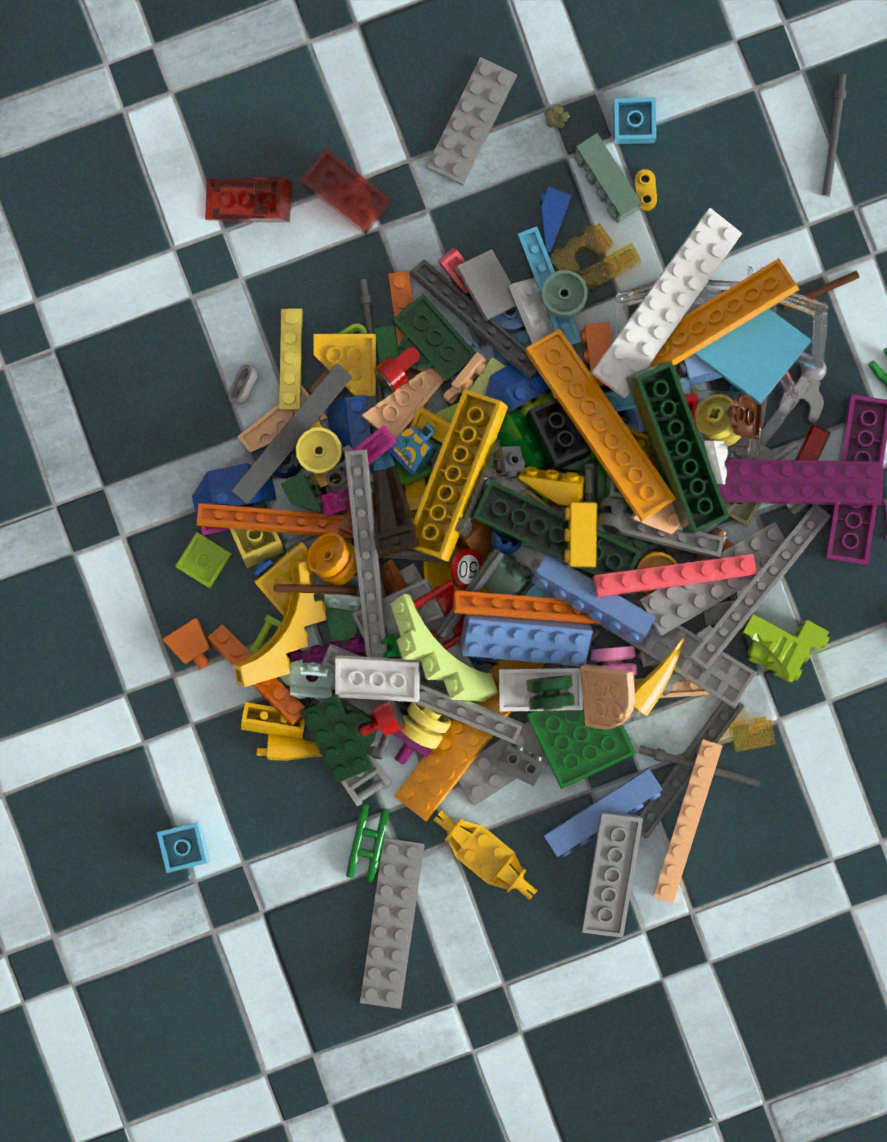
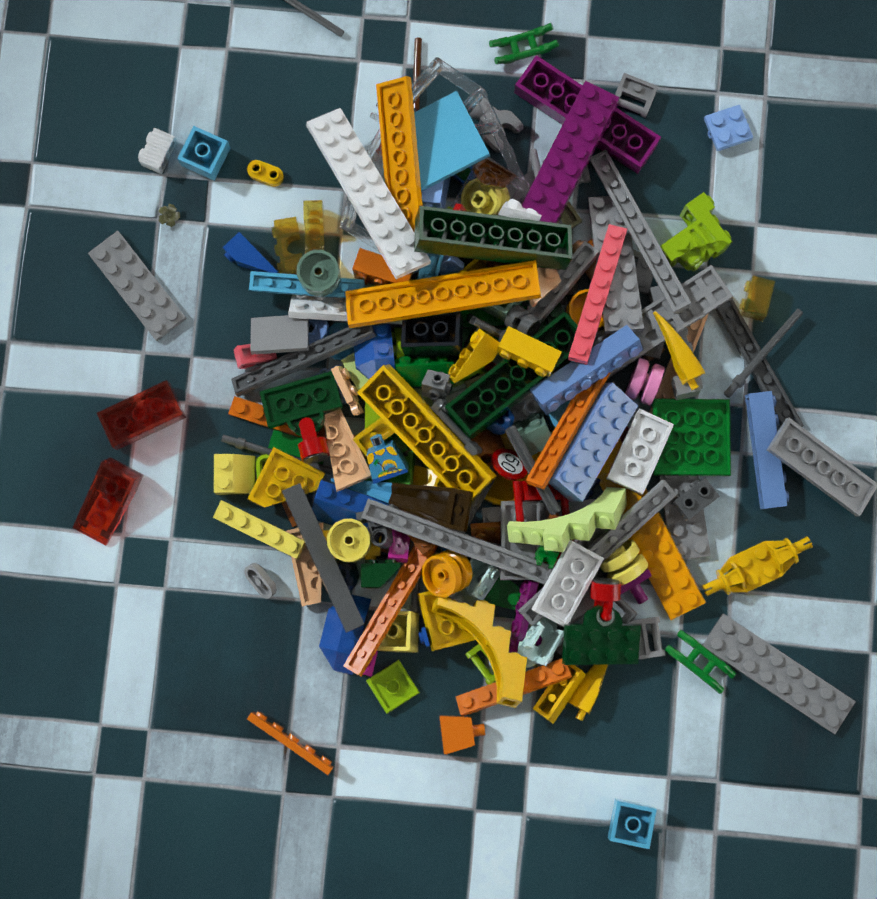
camera: 65 degrees left, 5 degrees down
reddish brown bar [274,584,356,594] -> none
dark pink plate [353,425,397,466] -> none
dark green wheel [526,675,575,710] -> none
sand green brick [574,133,642,223] -> none
light nougat plate [581,664,635,730] -> none
light nougat plate [653,739,723,903] -> none
red tile [795,424,831,461] -> none
none -> white brick [138,128,177,174]
none -> light yellow slope [214,454,255,495]
none -> orange plate [247,711,334,775]

